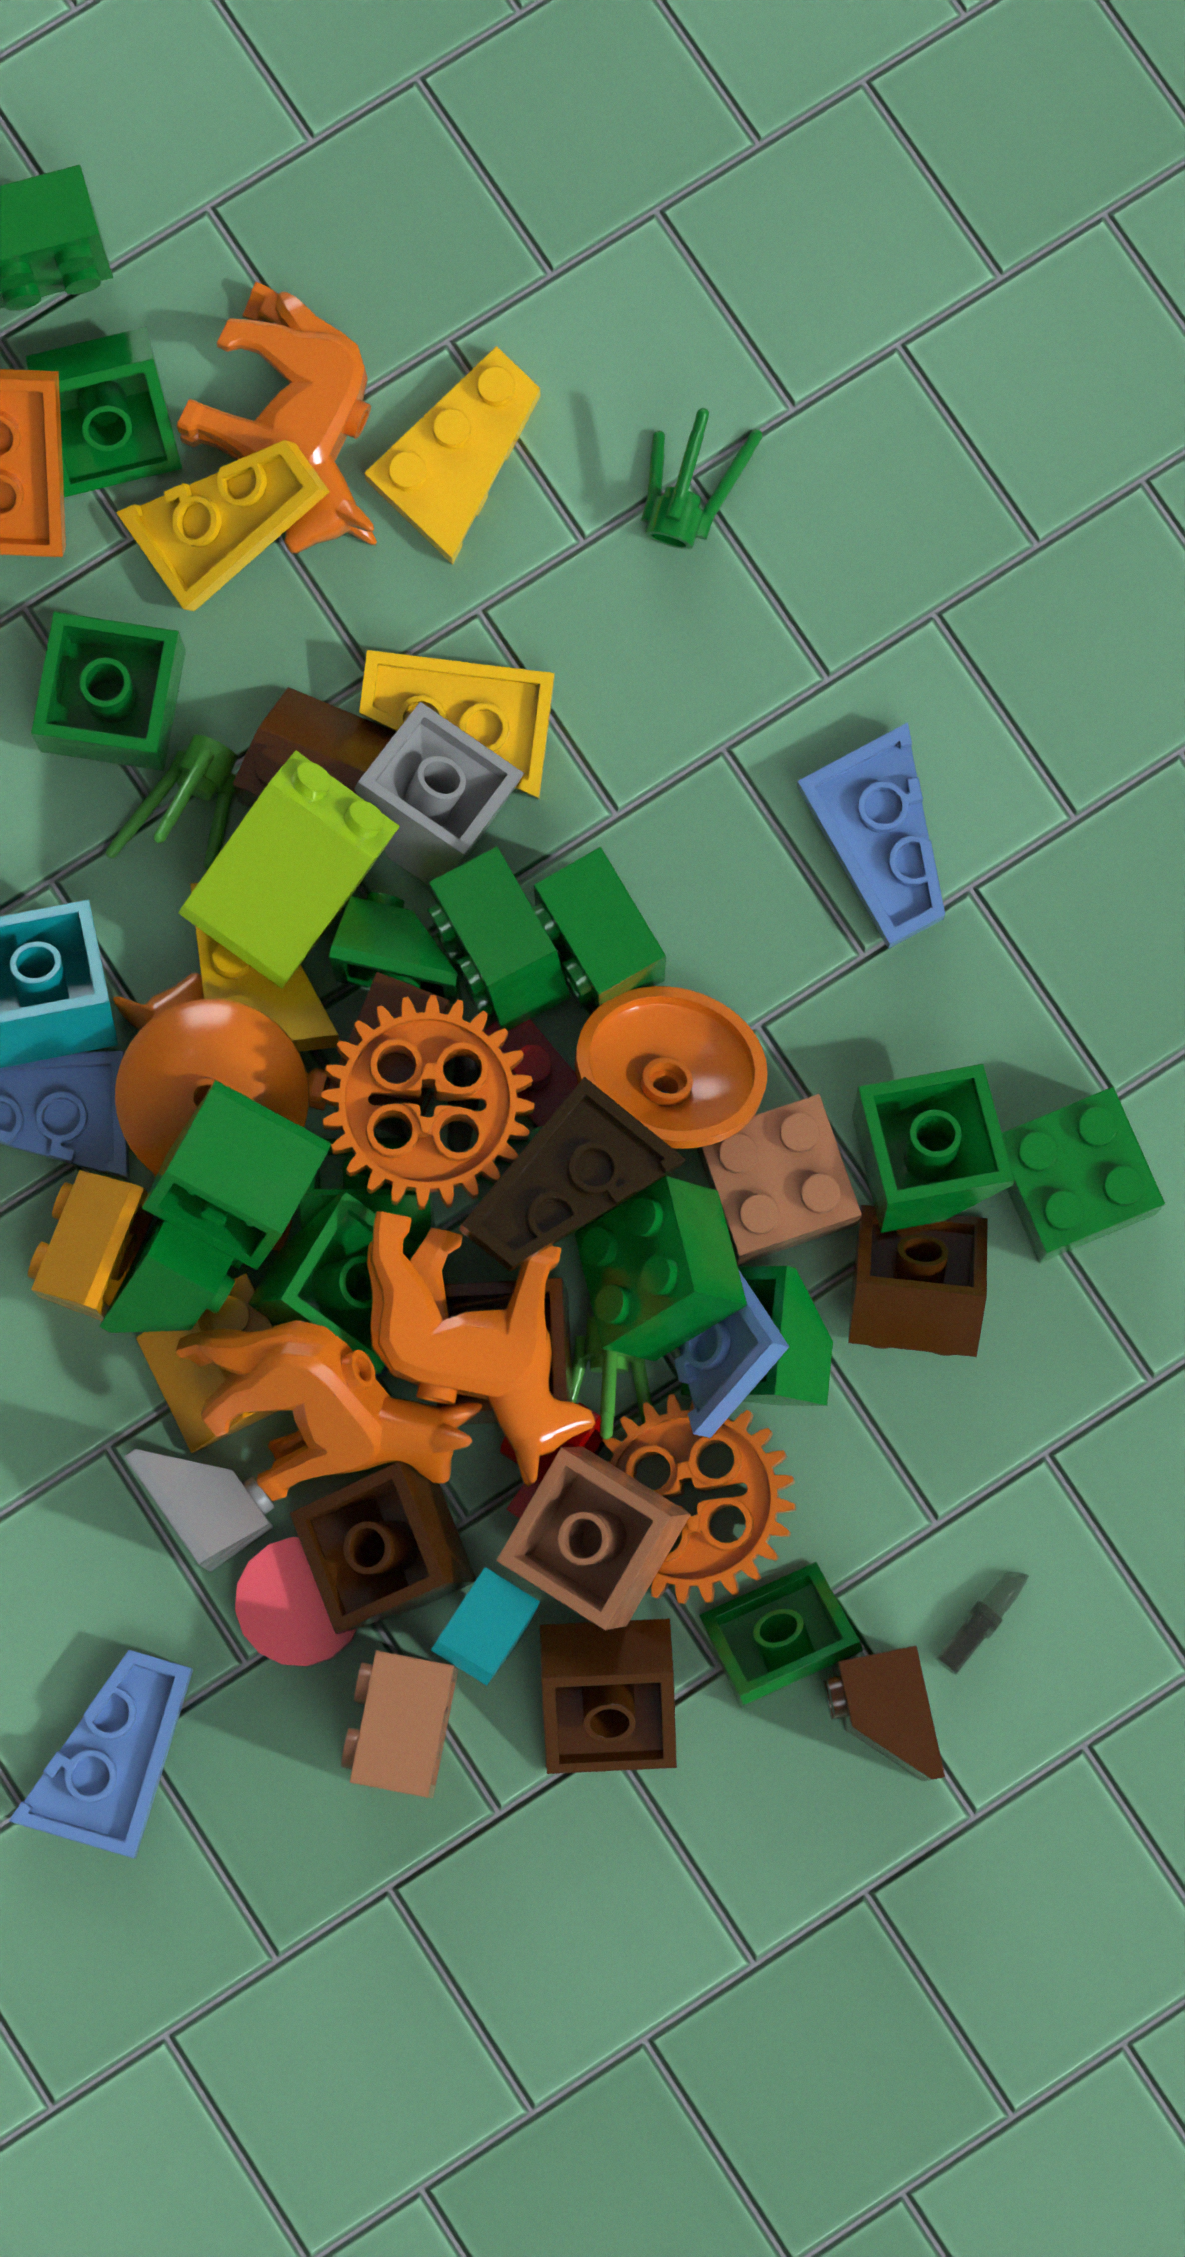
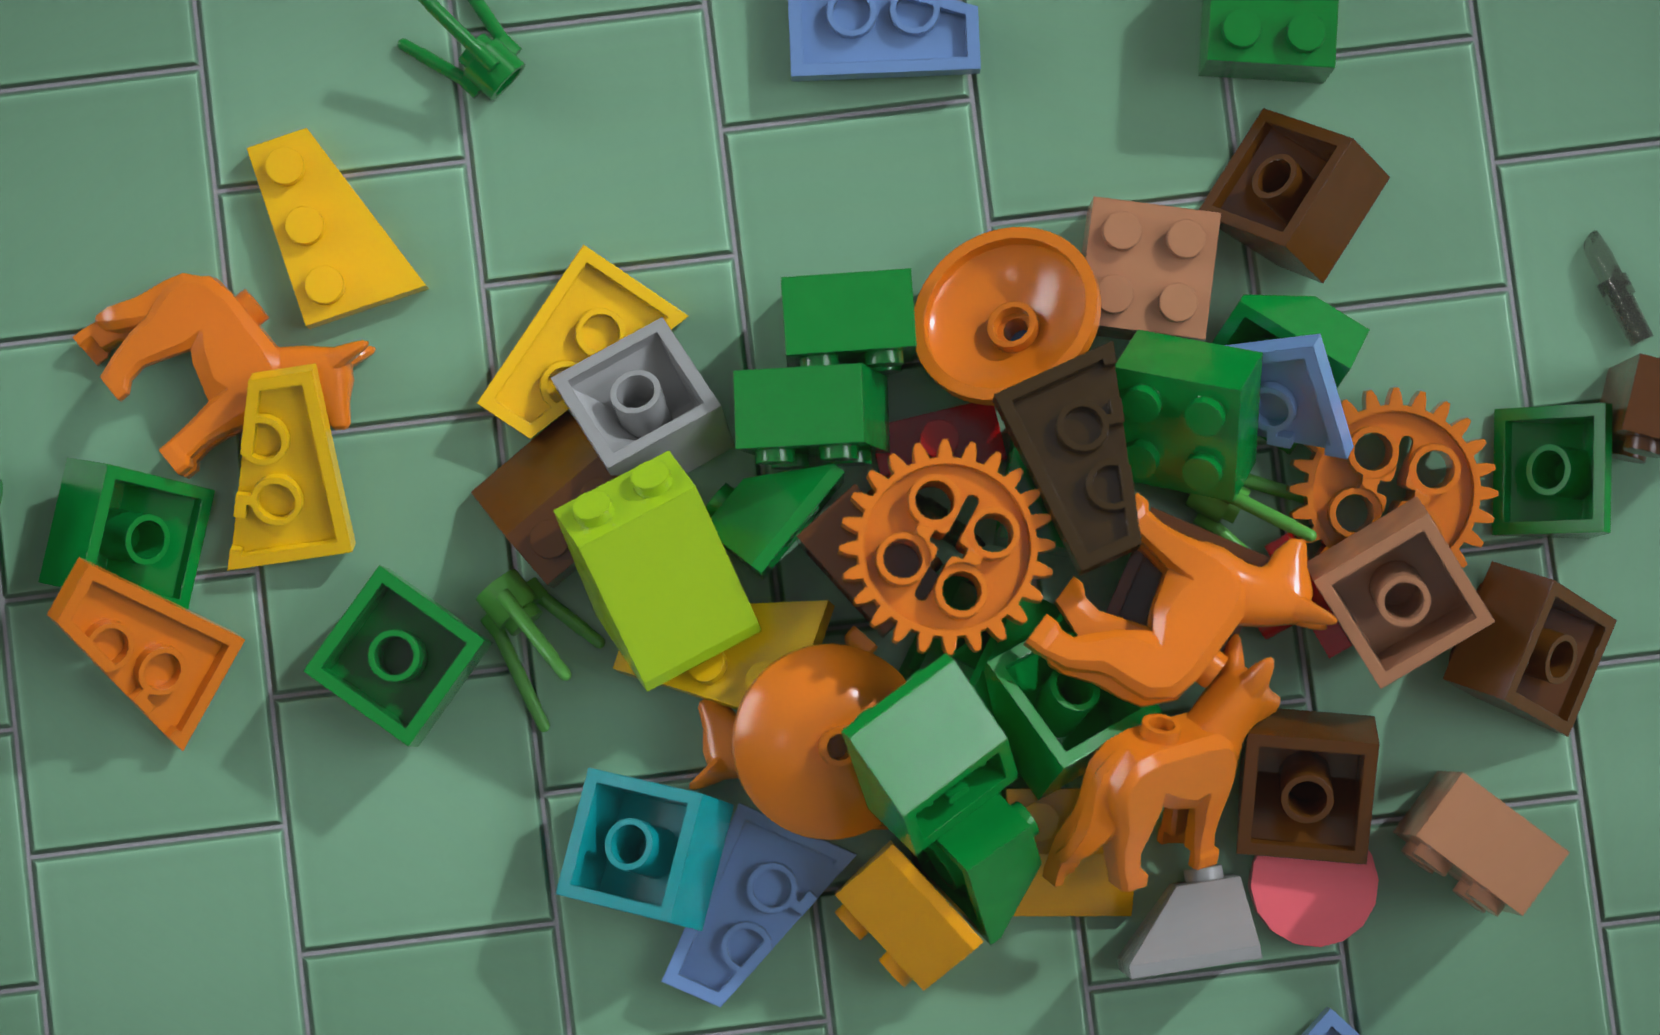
camera: 65 degrees left, 5 degrees up
teal slope [431,1567,540,1686] -> none
green slope [852,1064,1014,1233] -> none

